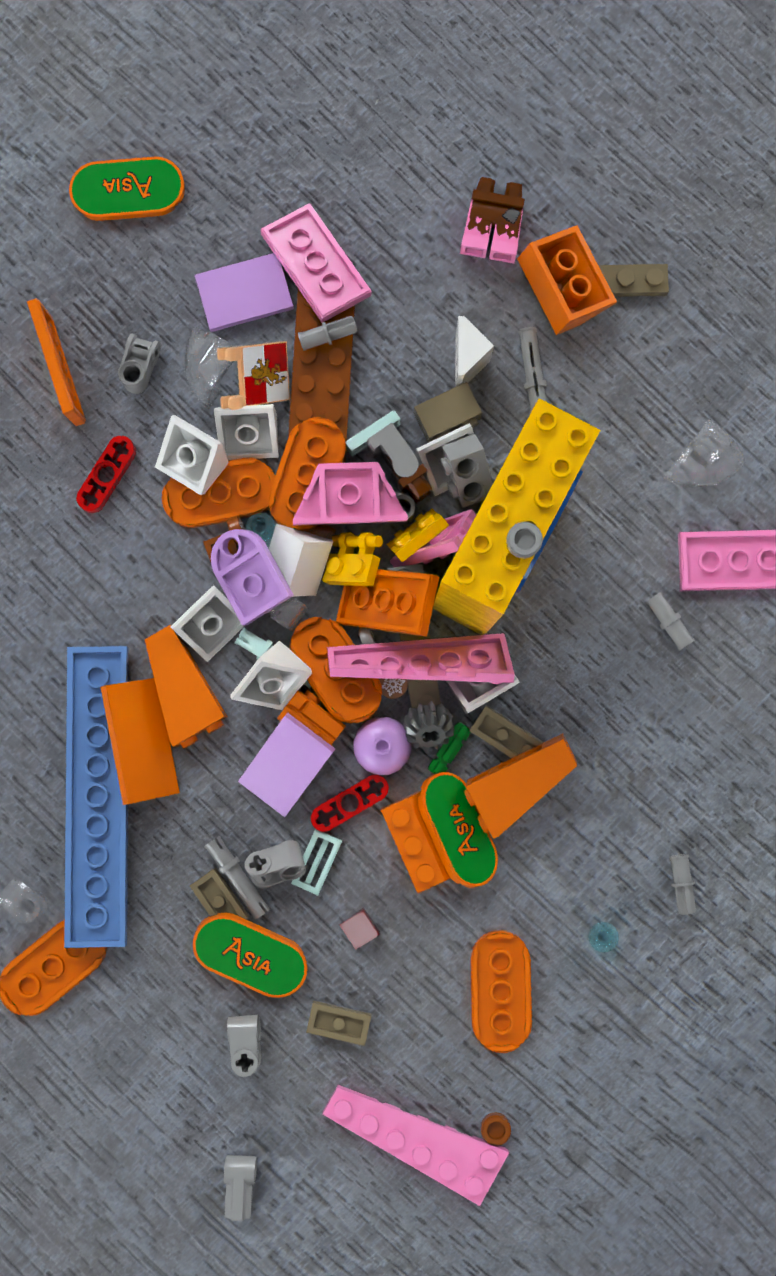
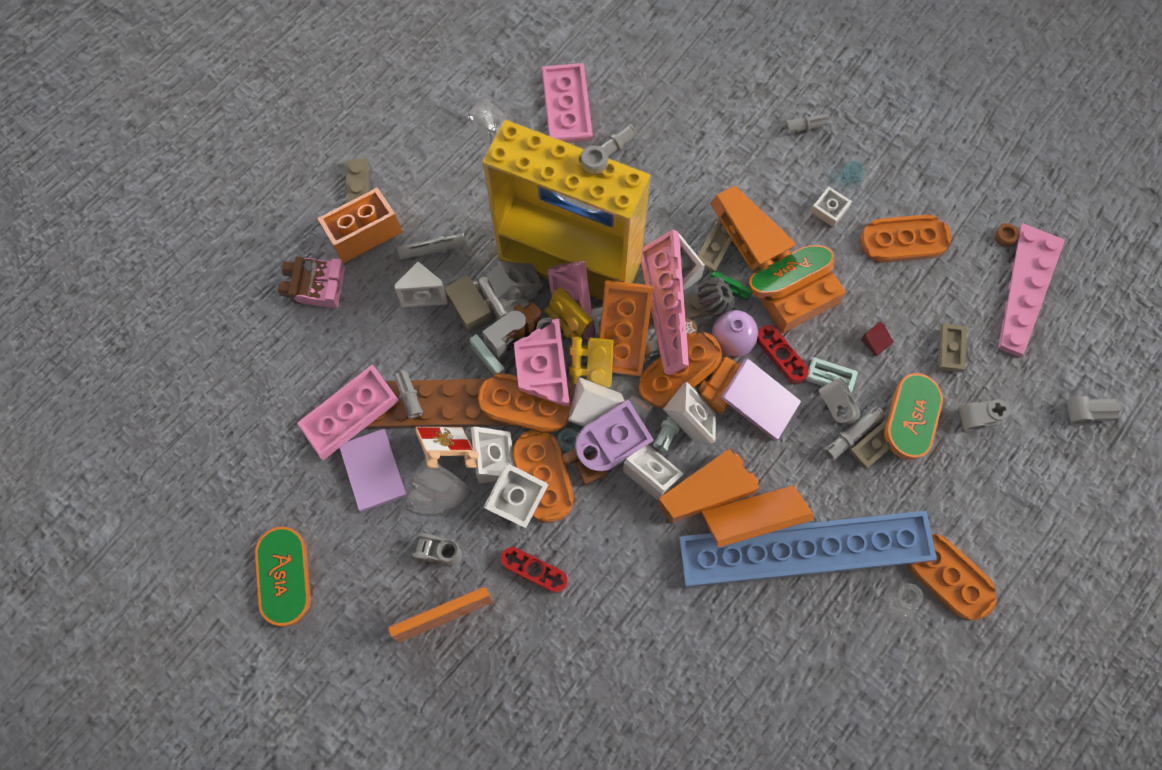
camera: 95 degrees left, 15 degrees down
none -> white piece [810,187,852,228]

